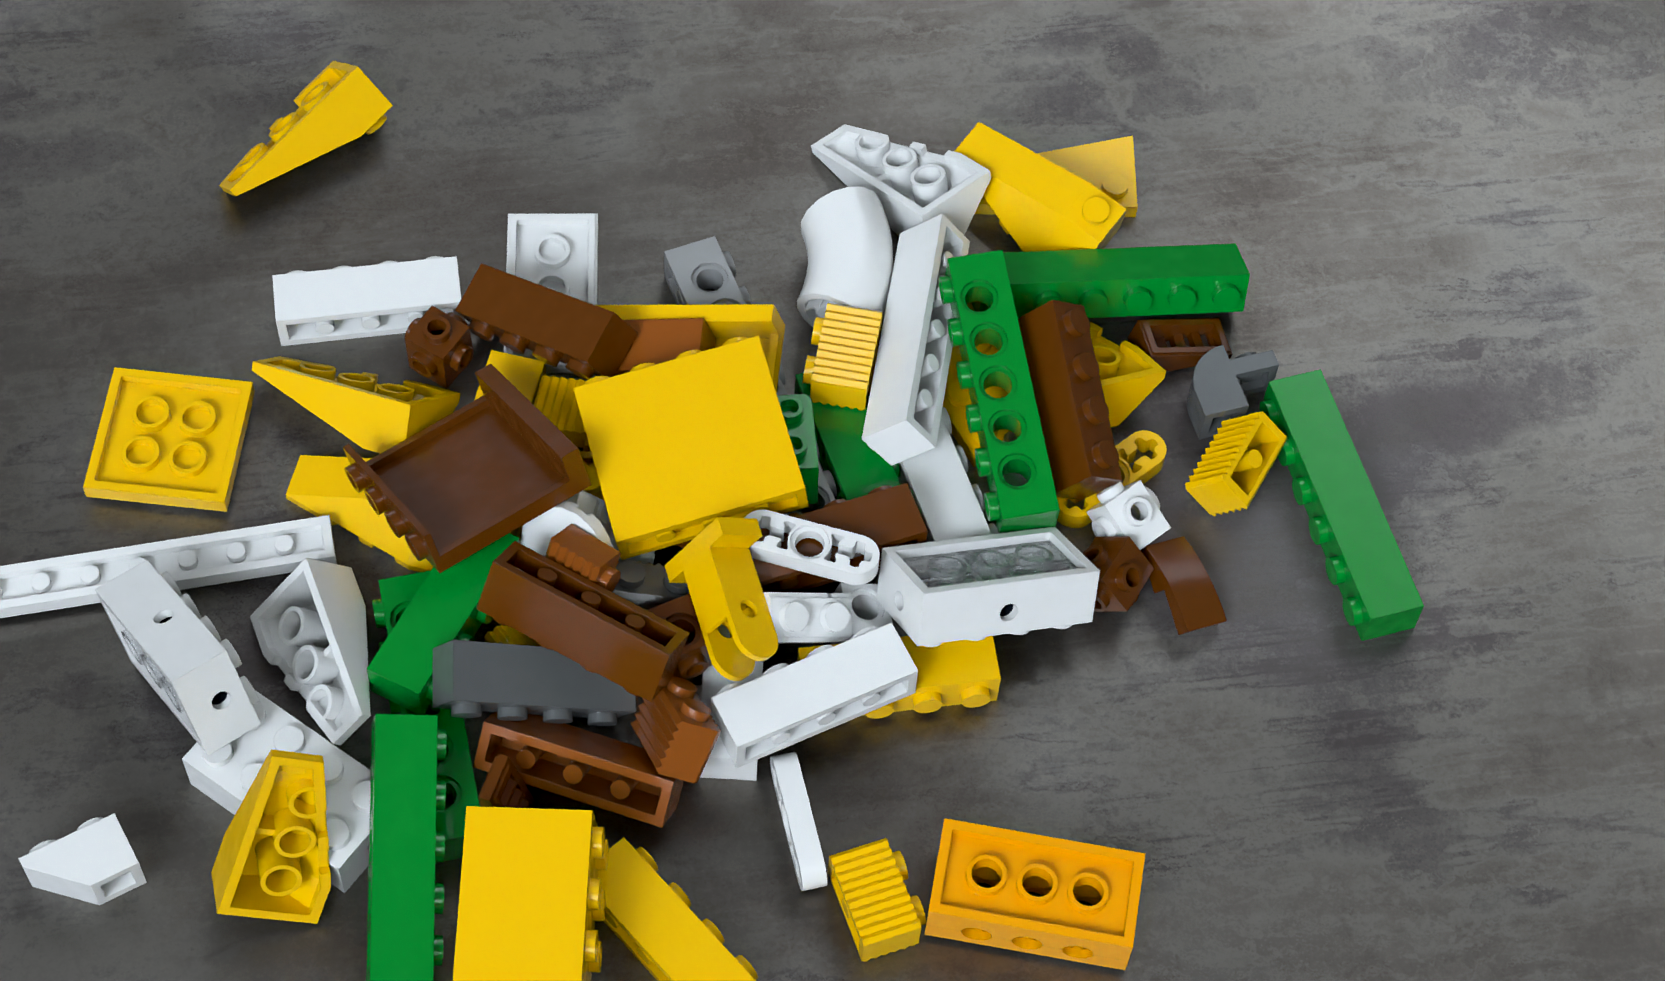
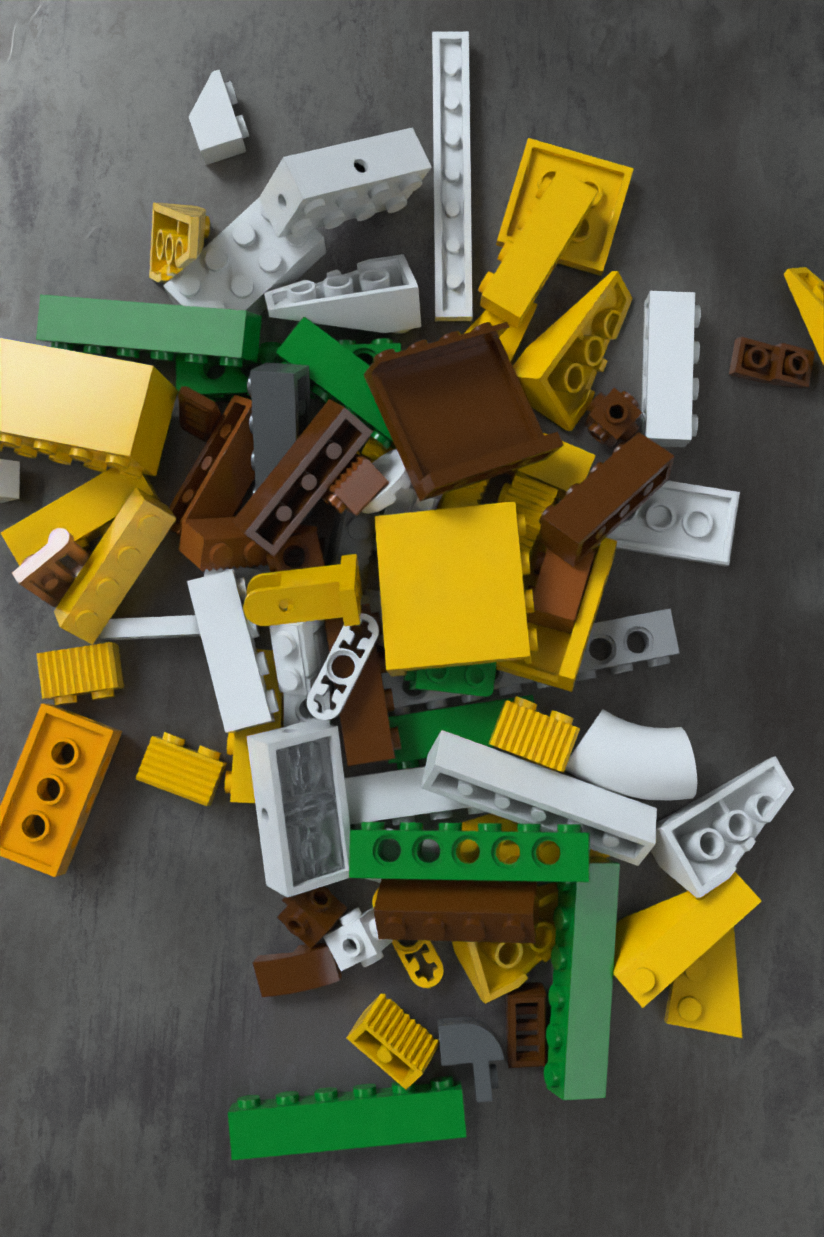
camera: 105 degrees right, 25 degrees up
none -> nougat plate [12,528,93,607]
none -> yellow brick [54,487,176,645]
none -> yellow brick [136,732,227,806]
none -> yellow brick [478,168,598,328]
none -> reddish brown slope [729,336,815,389]

